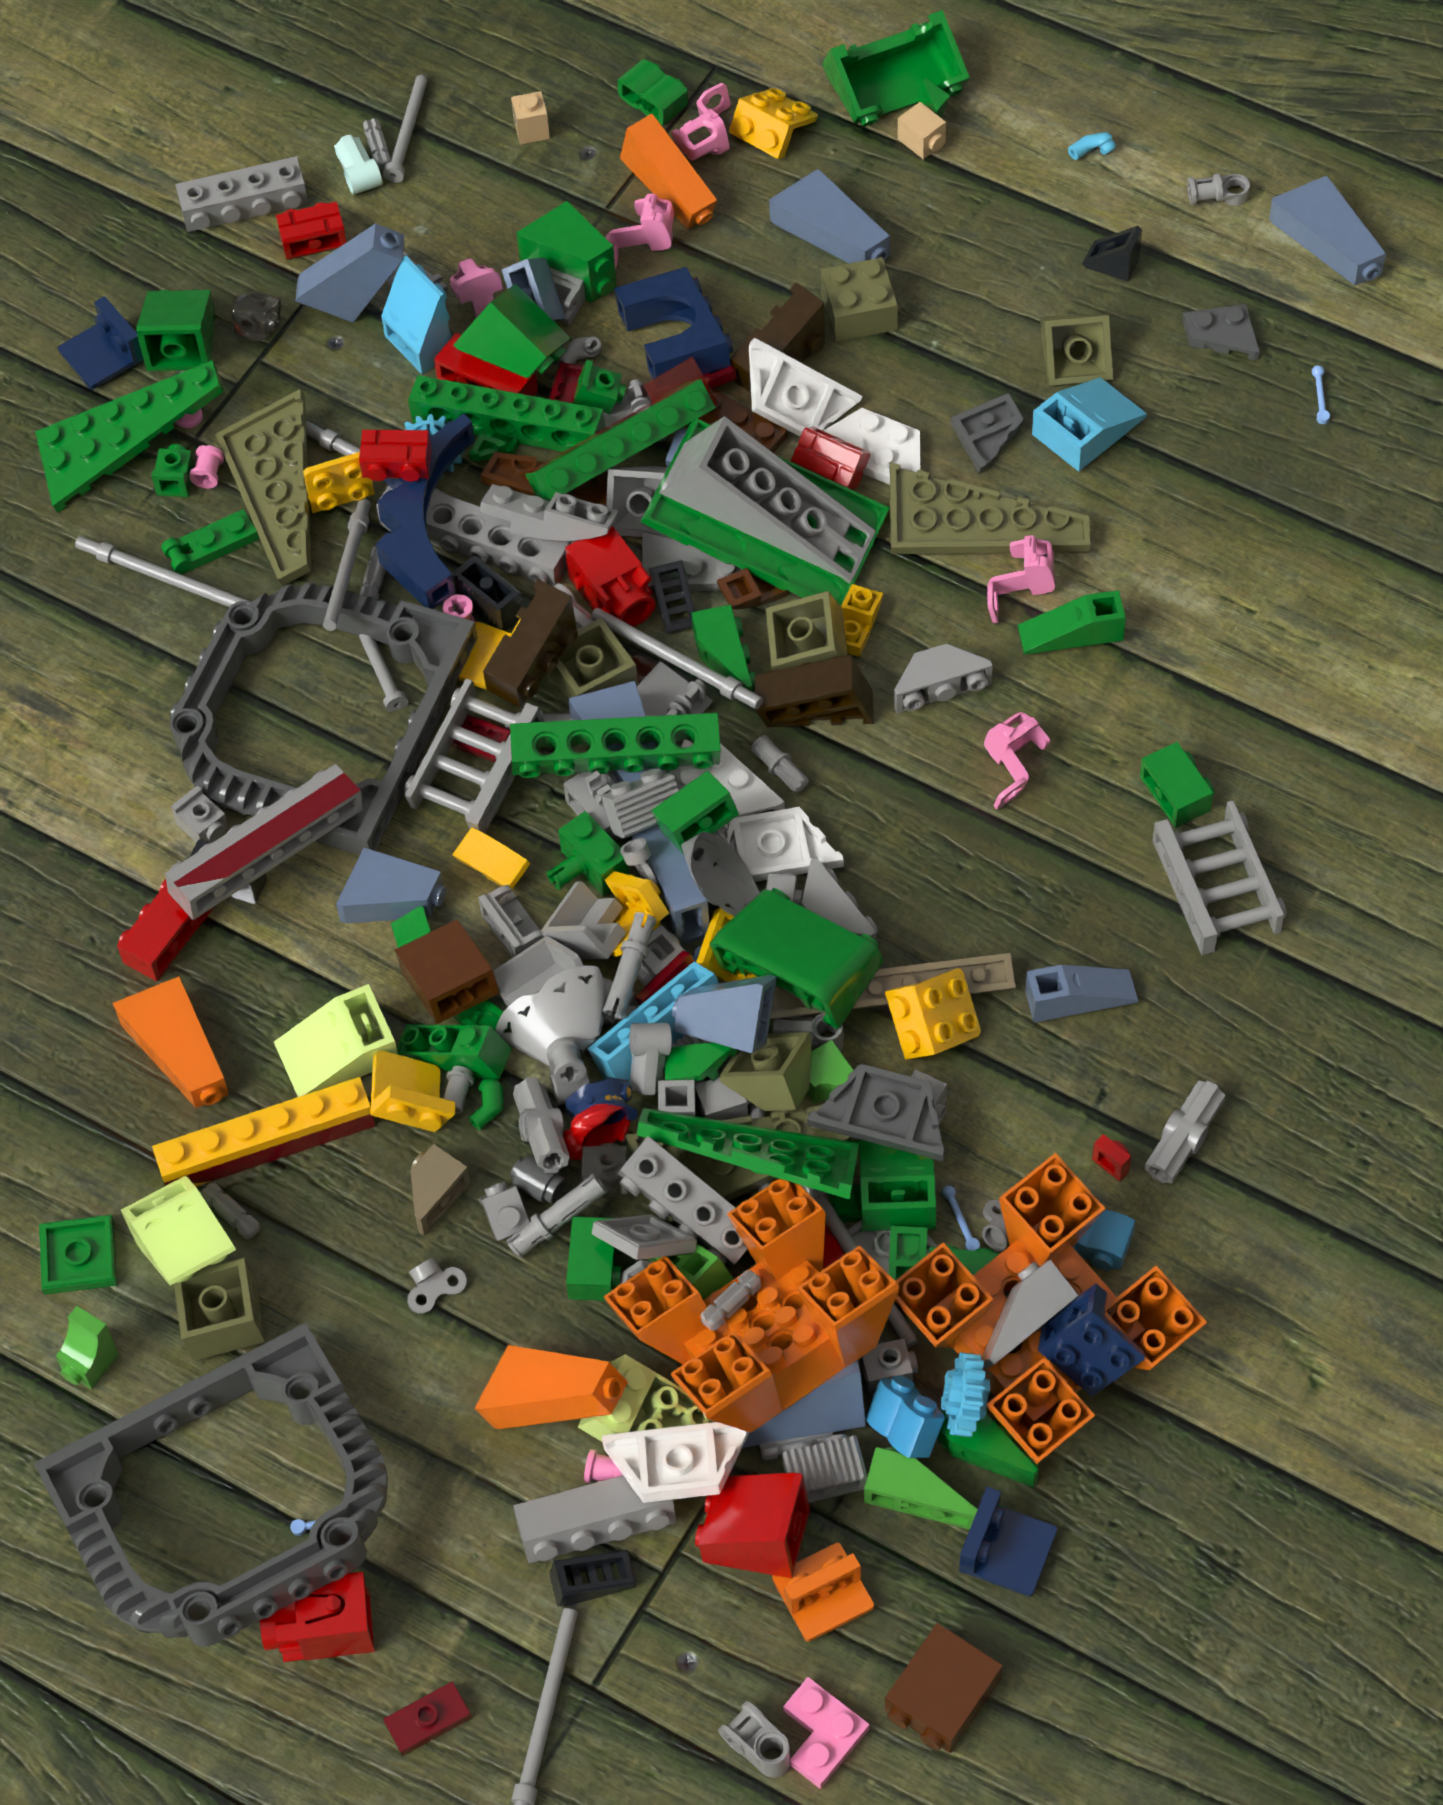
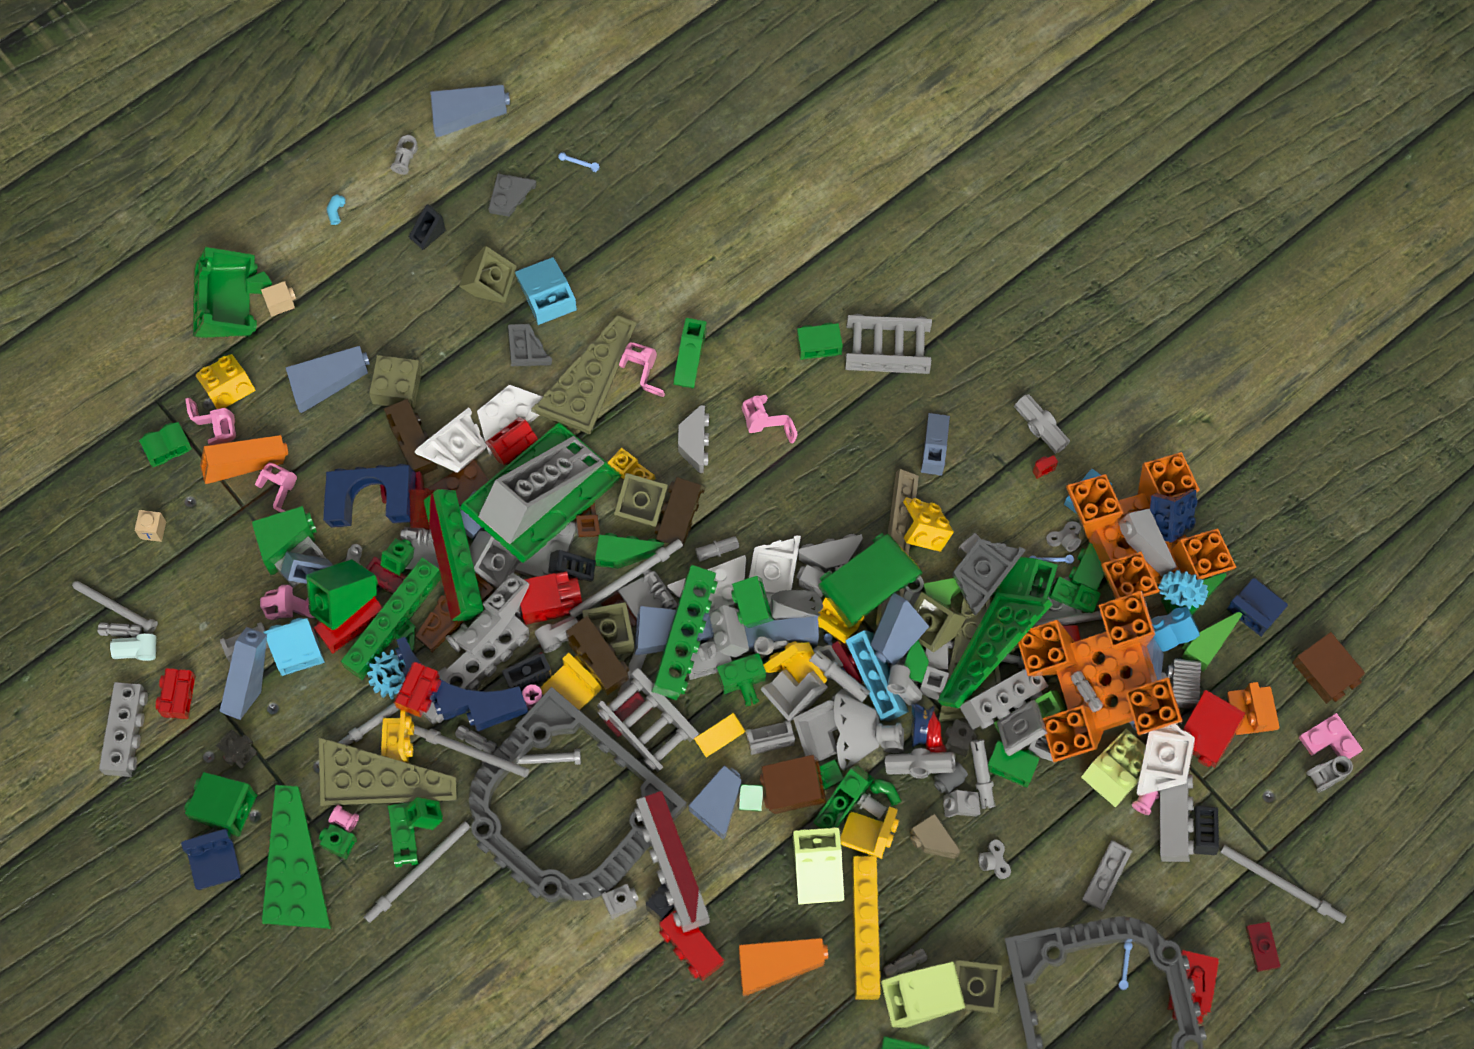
camera: 75 degrees left, 10 degrees up
orange slope [474,1345,628,1429] -> none
none -> green brick [404,797,443,830]
none -> light grey tile [1082,840,1132,911]

